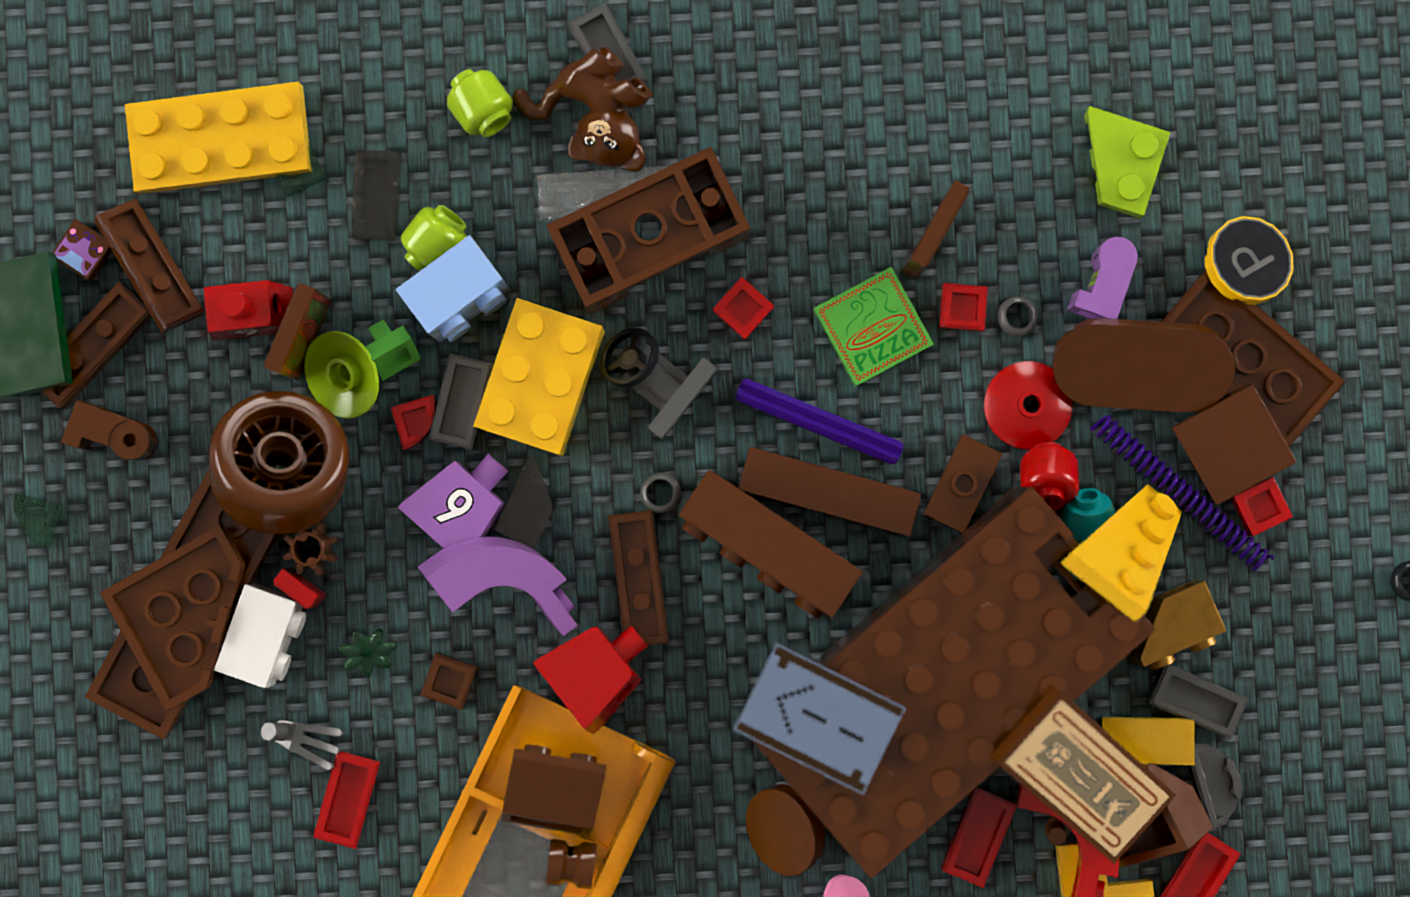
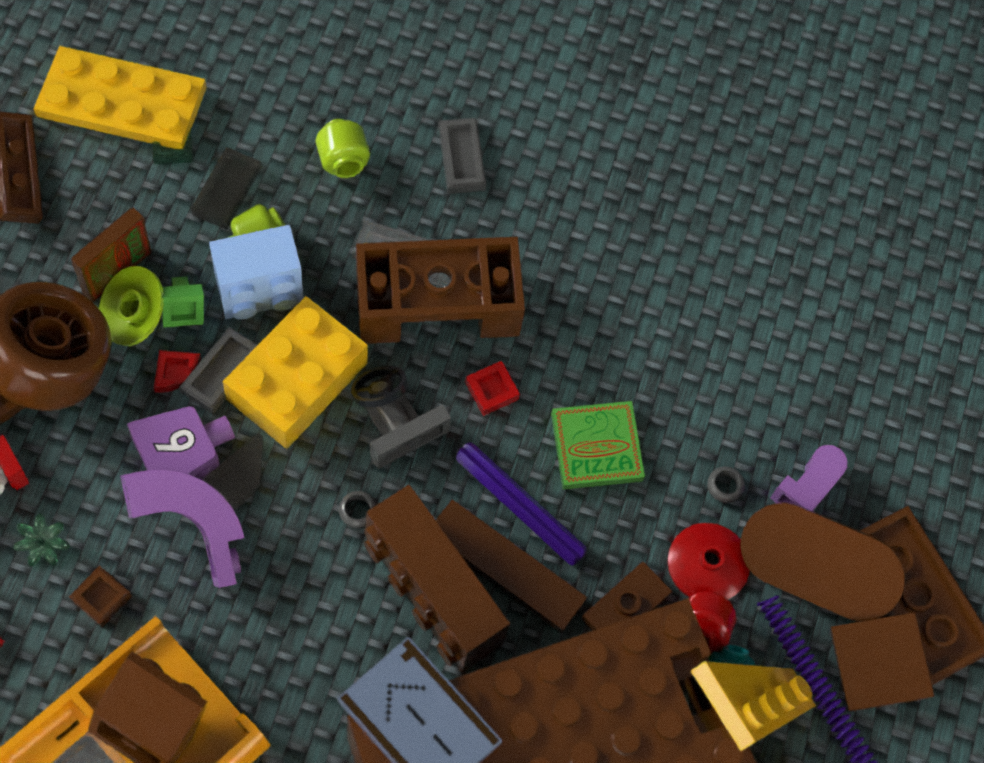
camera: 15 degrees right, 20 degrees down
red torso [204,280,294,341] -> none
reddish brown gear [283,522,340,576] -> none
reddish brown animal [512,47,653,172] -> none
red torso [533,625,648,734] -> none
reddish brown tile [608,510,669,646] -> none
reddish brown tile [901,180,970,279] -> none
red tile [938,283,988,332] -> none
lime wing [1084,106,1171,218] -> none
black tile [1205,216,1294,305] -> none
red tile [1230,477,1293,536] -> none

